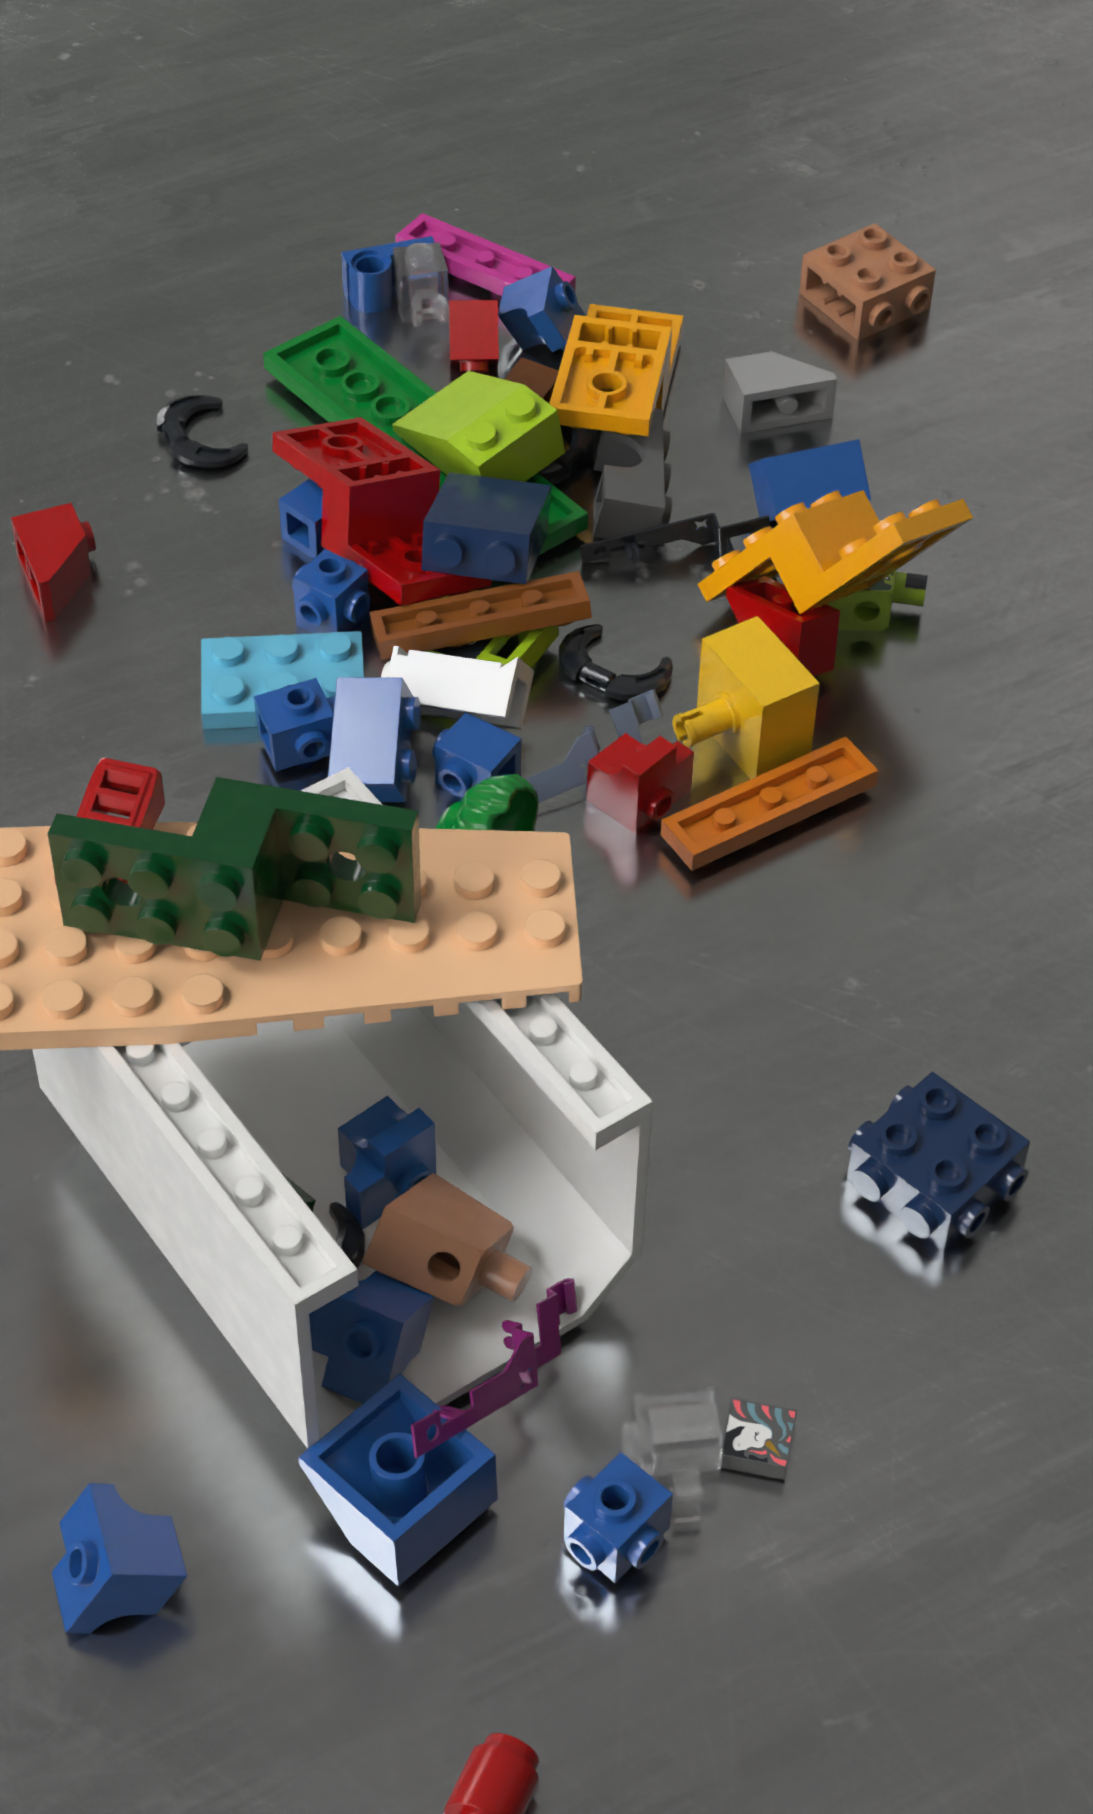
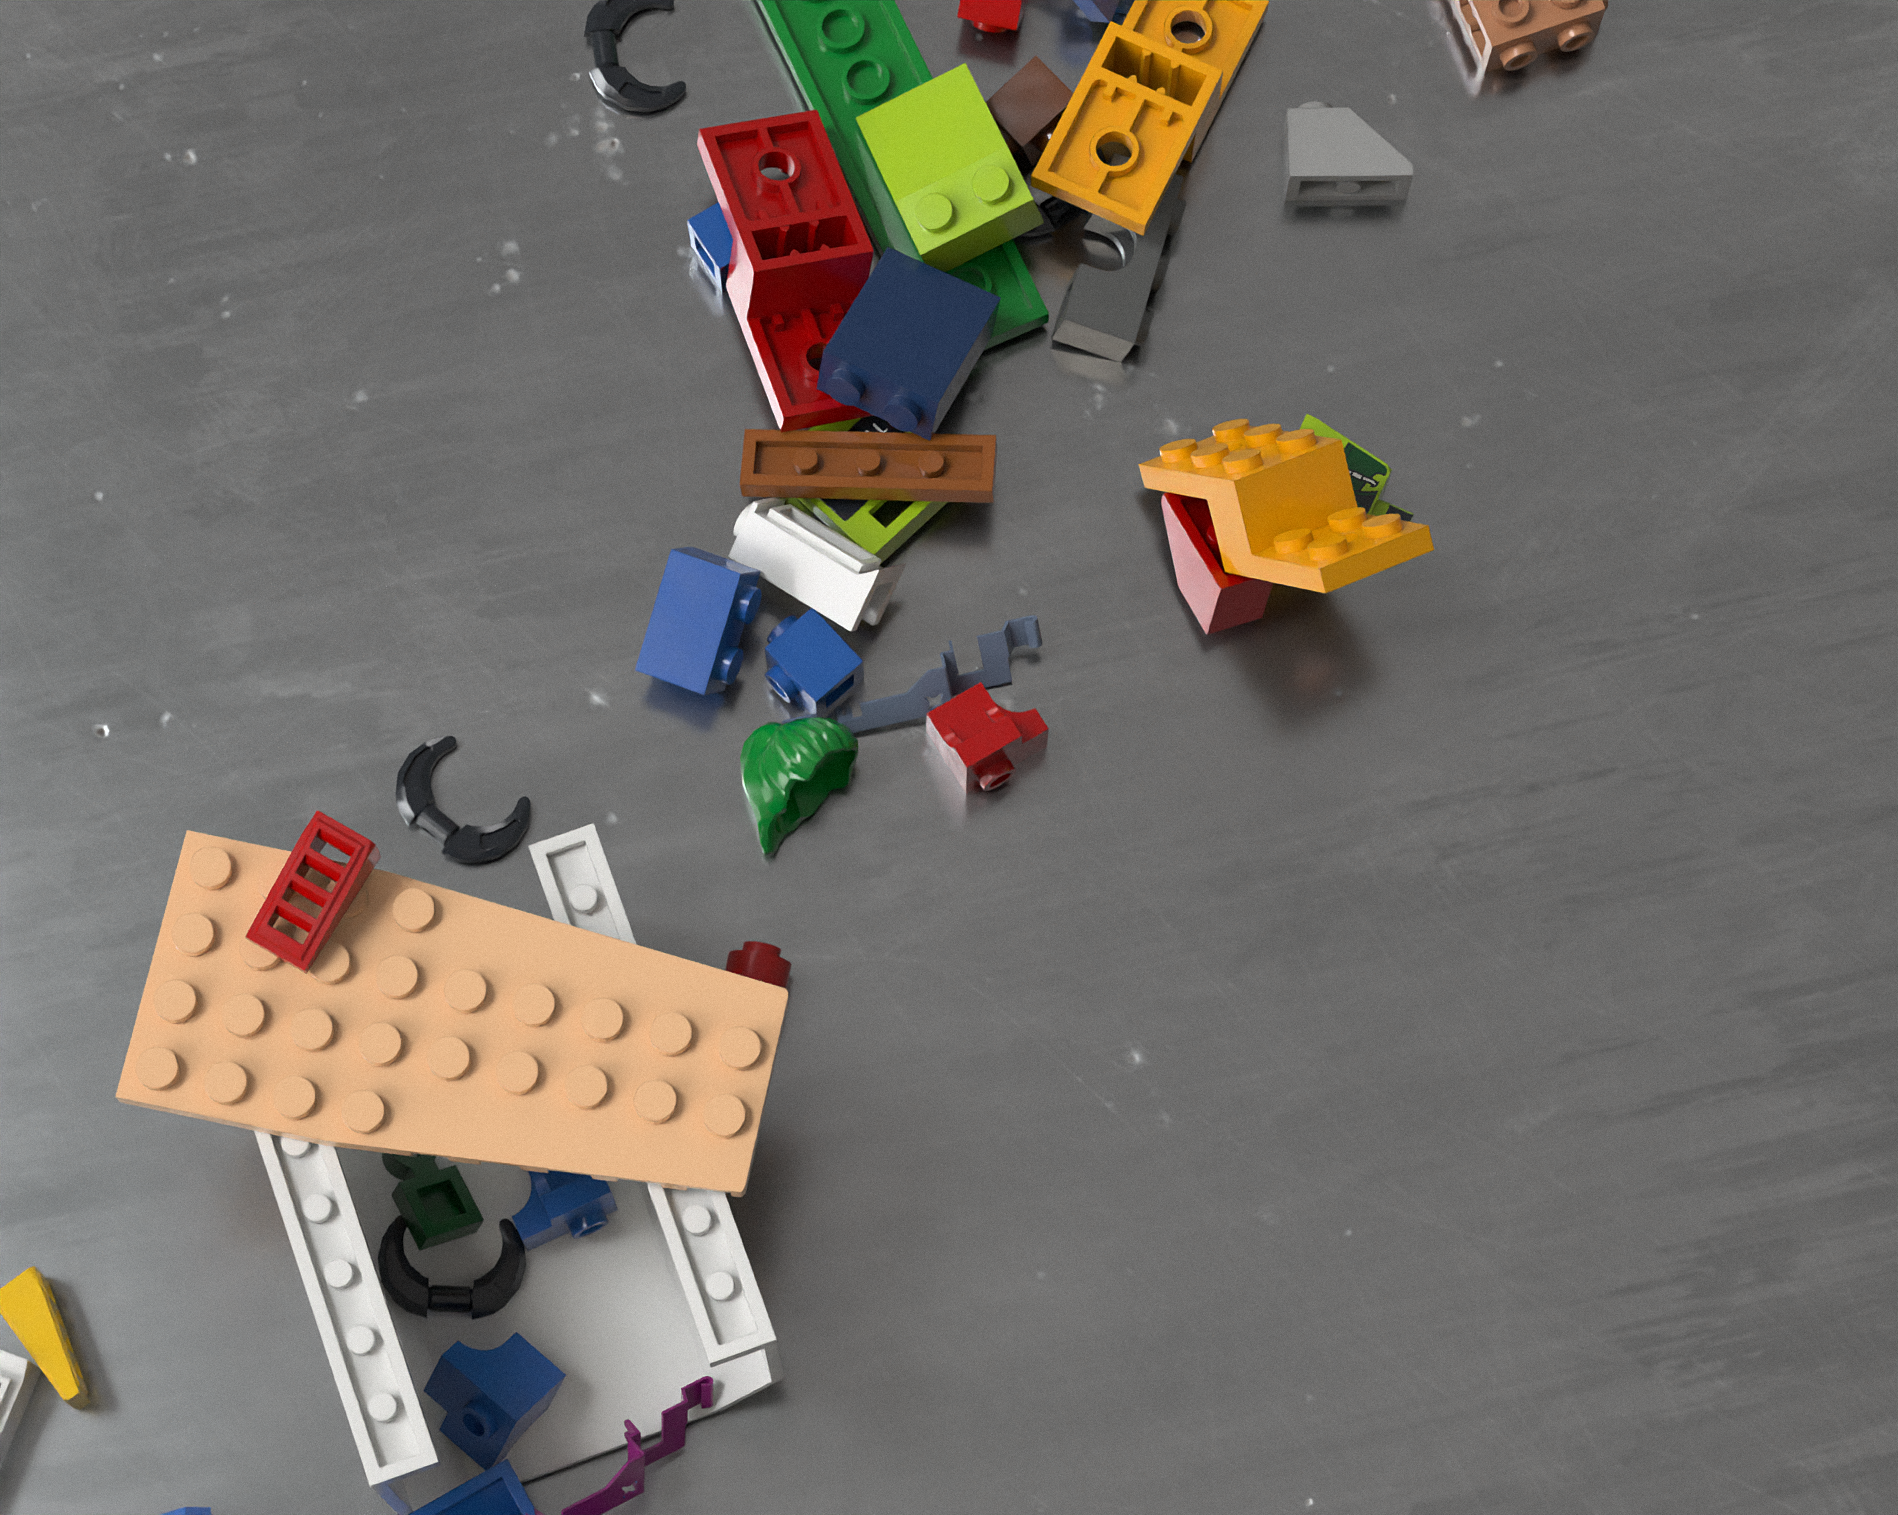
camera: 15 degrees right, 25 degrees up
red slope [11,503,96,622] -> none
dark green bracket [47,777,421,961] -> none
medium azure plate [201,631,364,730] -> none
blue brick [253,678,335,772] -> none
blue brick [292,549,371,633] -> none
nougat torso [362,1173,532,1306] -> none
black piece [558,624,673,700] -> none
black piece [580,513,770,564] -> none
orange plate [661,736,879,871] -> none
yellow brick [672,616,820,779] -> none
blue brick [748,439,871,522] -> none
dark blue brick [847,1071,1030,1252] -> none

